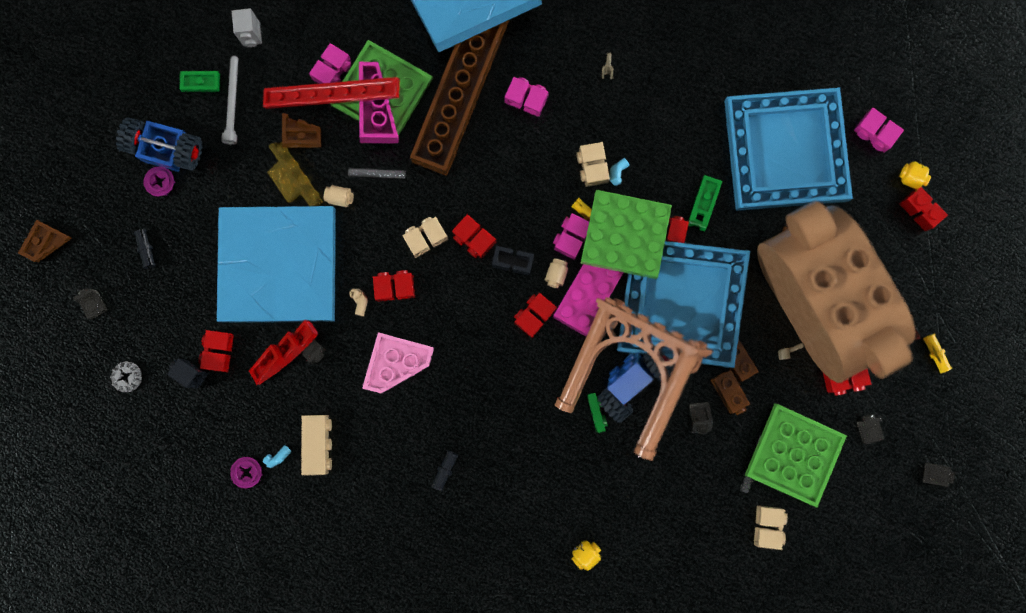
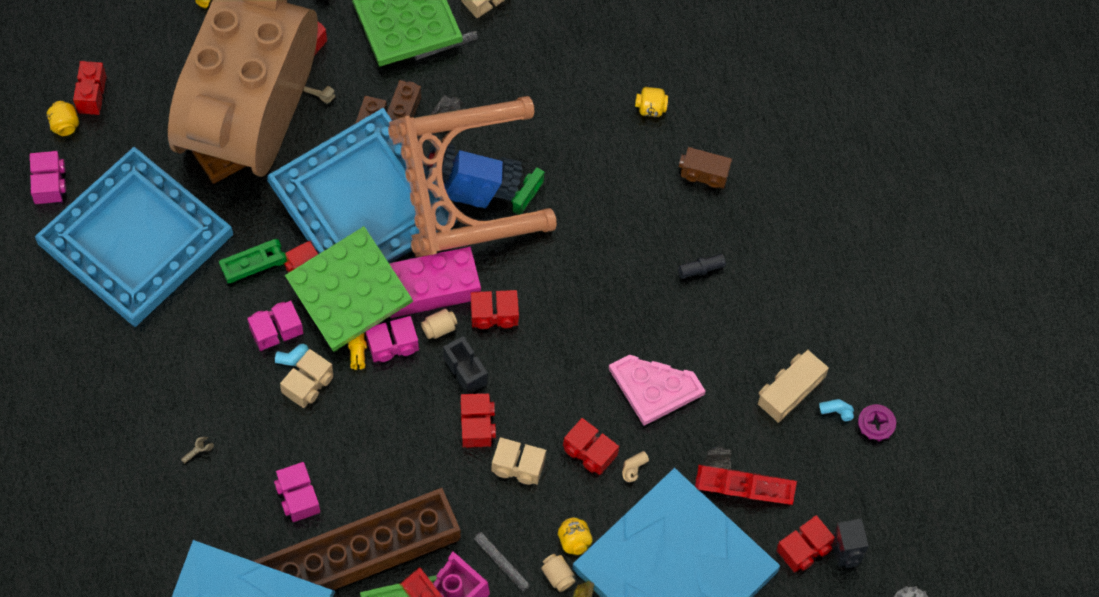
camera: 140 degrees left, 20 degrees down
none -> dark pink piece [248,301,303,351]
none -> yellow head [558,518,593,555]
none -> reddish brown brick [679,147,732,188]

